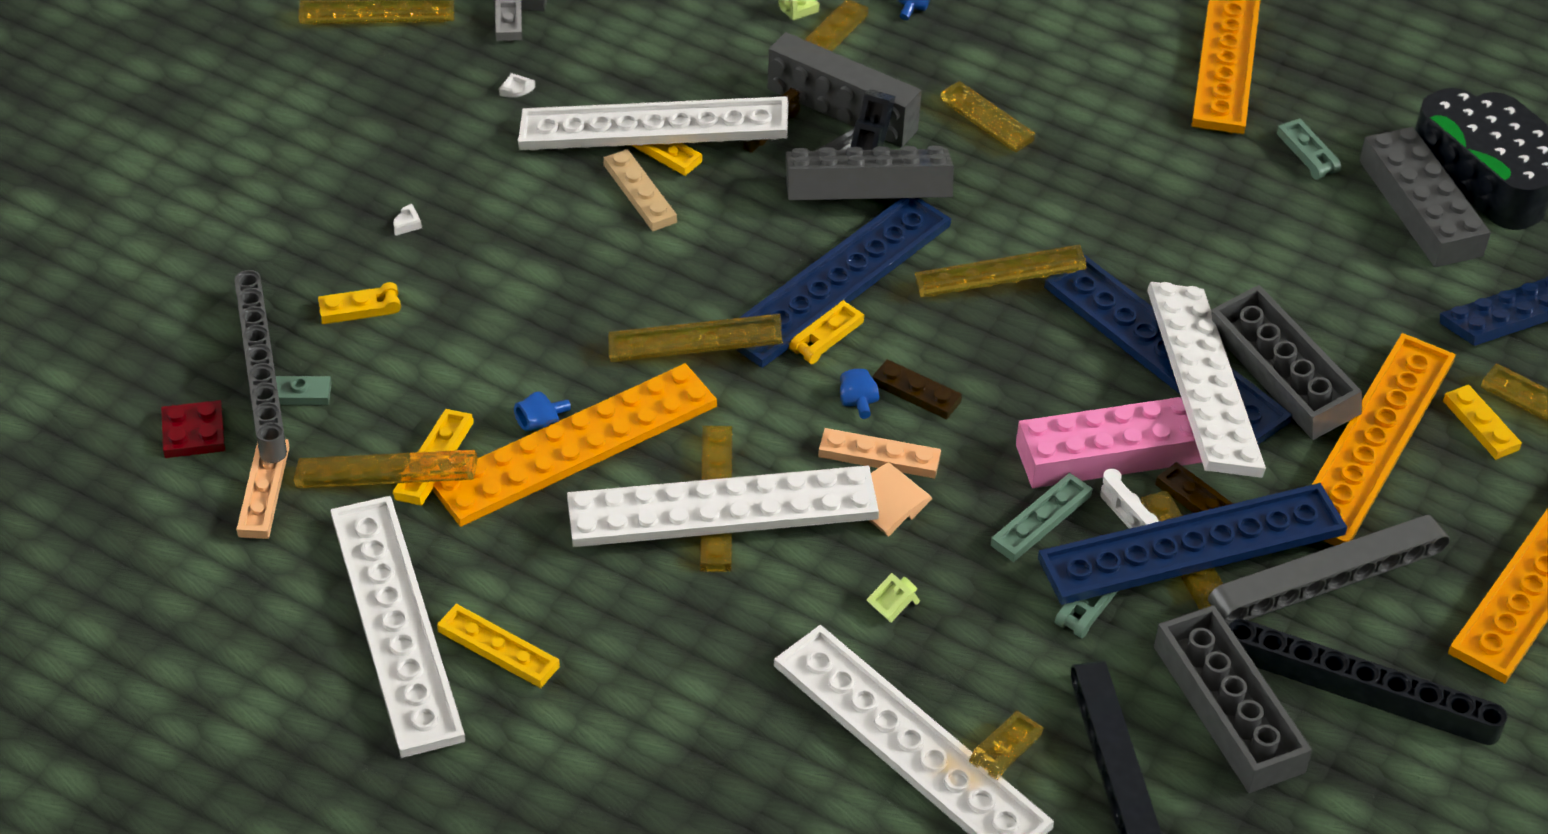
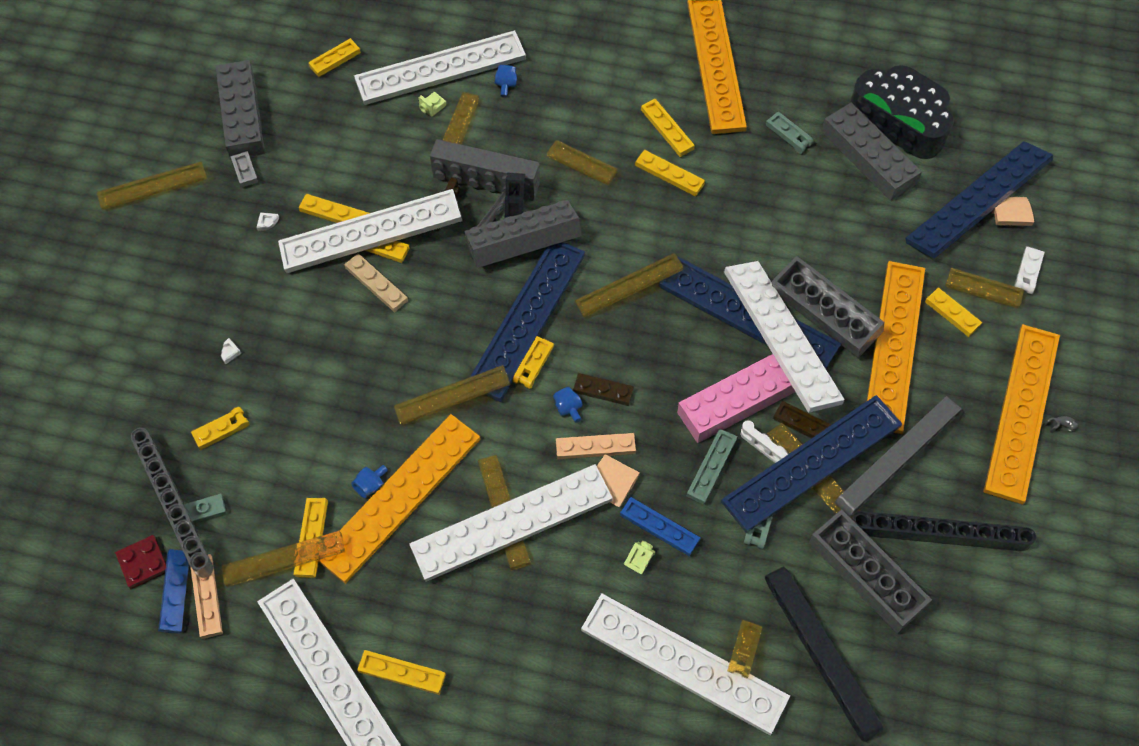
camera: 15 degrees left, 15 degrees up
none -> blue plate [158,549,189,634]
none -> yellow plate [298,194,370,223]
none -> blue plate [620,497,700,557]
none -> yellow plate [635,150,705,197]
none -> yellow plate [641,99,695,157]

